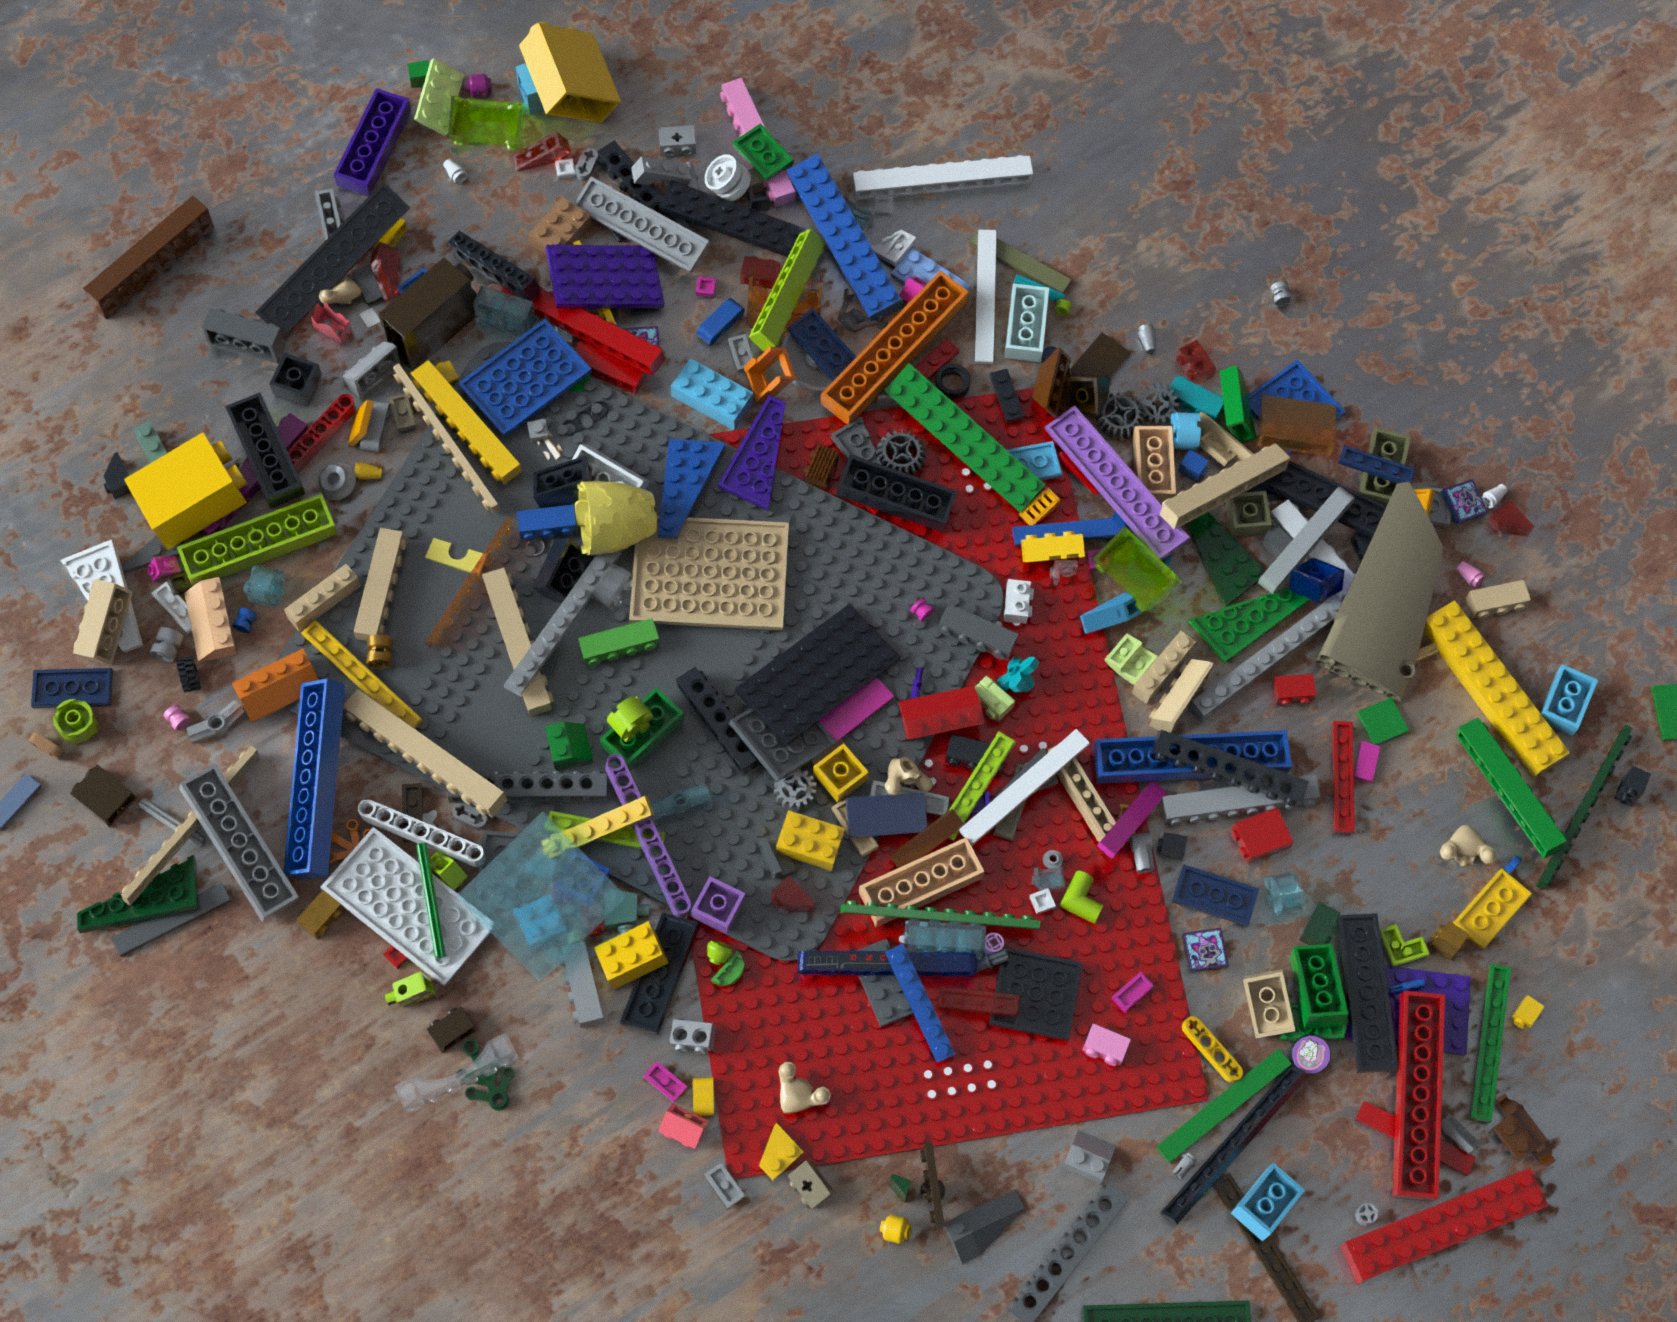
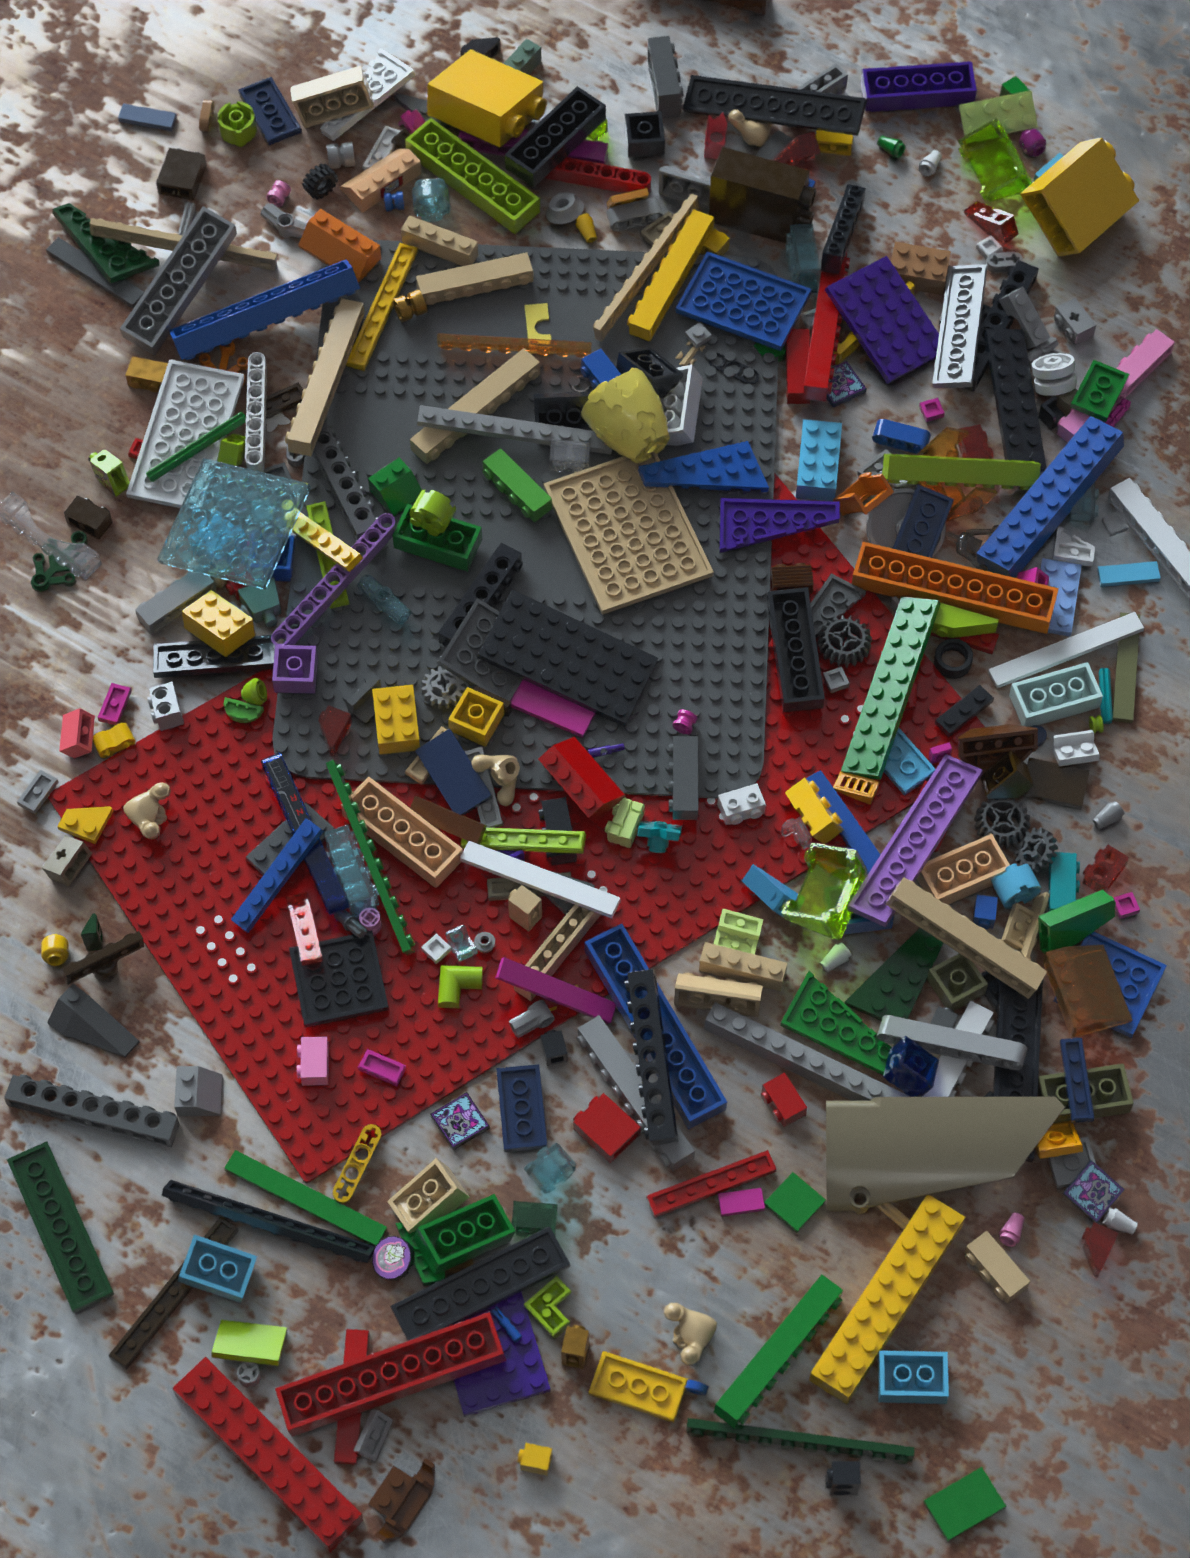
camera: 70 degrees right, 5 degrees down
light grey pin [1172,1152,1197,1180] -> none
green plate [1470,963,1511,1123] -> none
none -> lime tile [212,1319,287,1366]
none -> tan brick [508,885,542,931]
none -> white cone [820,942,852,972]
none -> light grey plate [823,667,850,694]
none -> green cone [877,135,906,158]
none -> dark pink tile [928,743,952,764]
none -> lime slope [932,603,999,638]
none -> white bracket [1053,730,1099,766]
none -> medium azure tile [1097,561,1161,587]
none -> dark pink plate [1113,892,1140,919]

